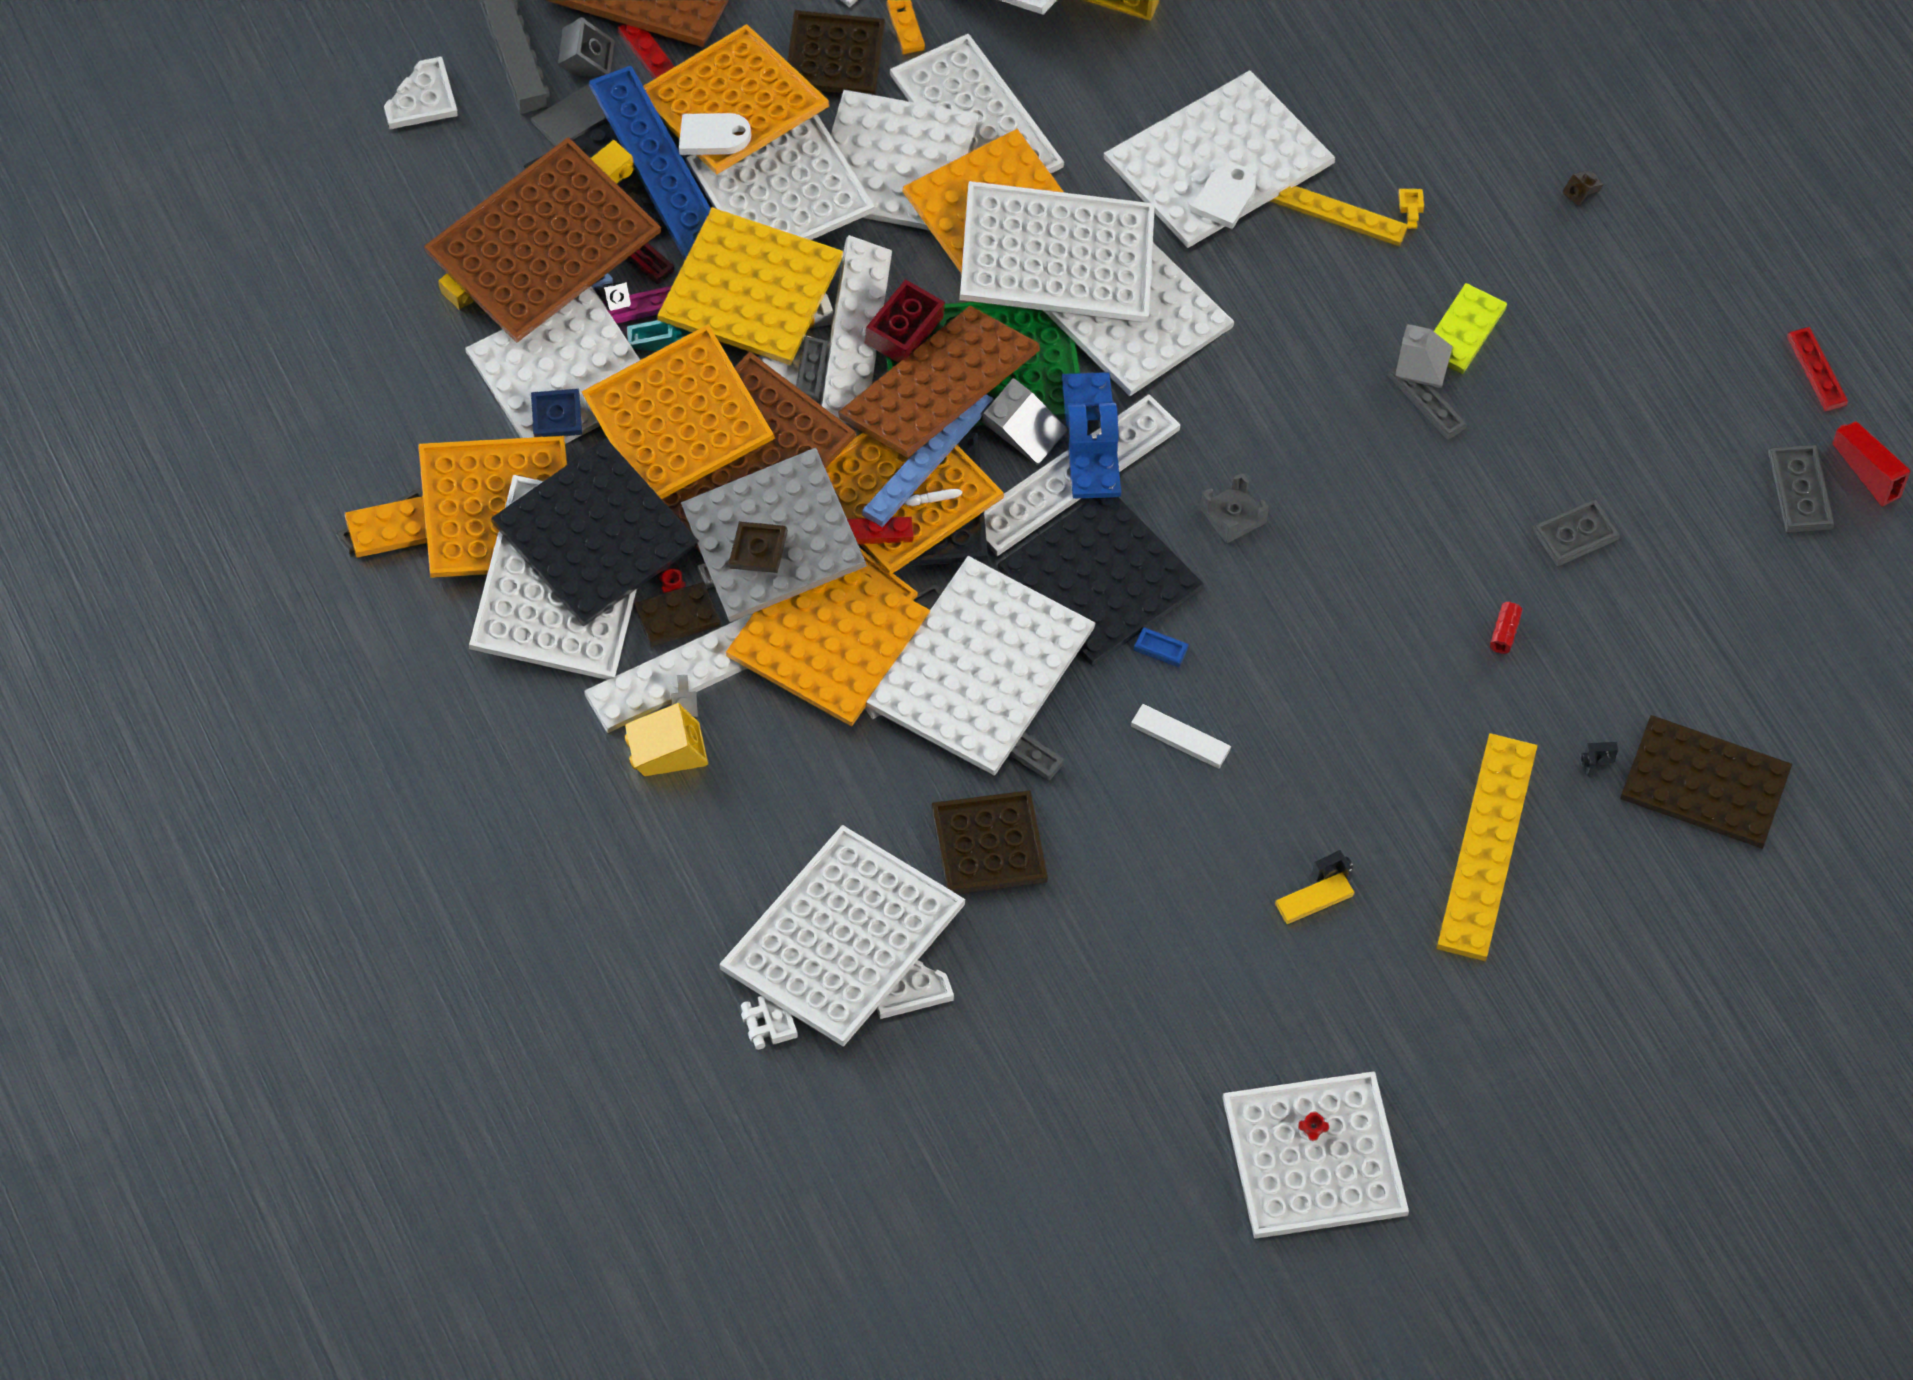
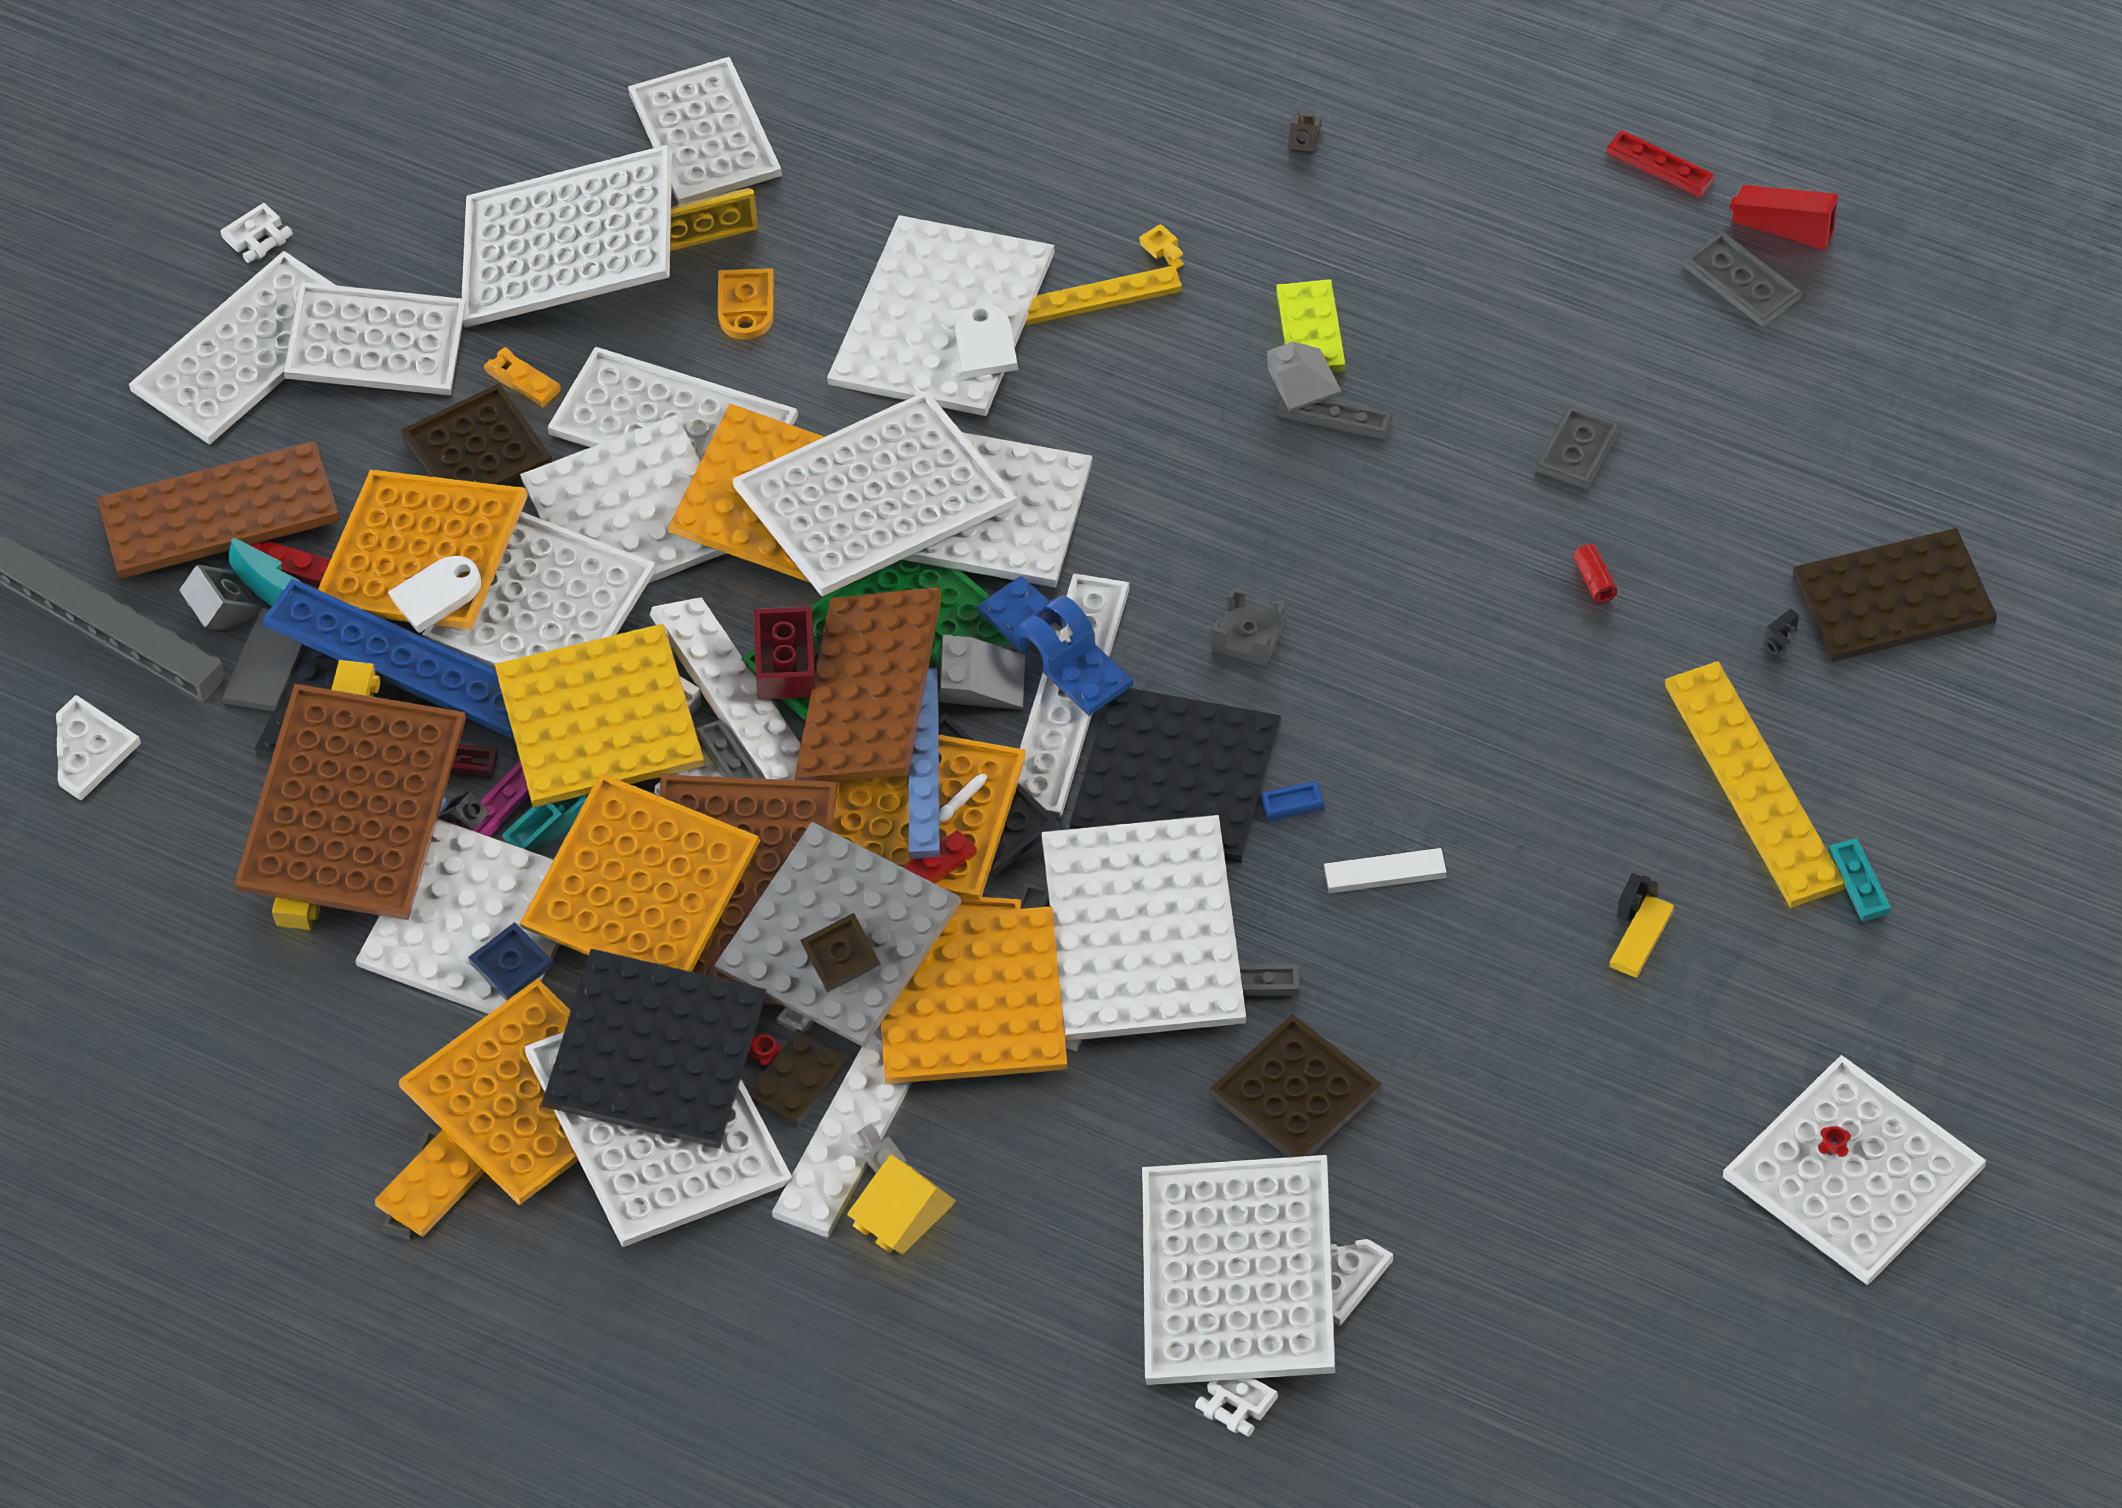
camera: 30 degrees left, 5 degrees down
none -> teal slope [228,538,300,606]
none -> light orange tile [718,268,774,340]
none -> teal plate [1828,838,1891,922]

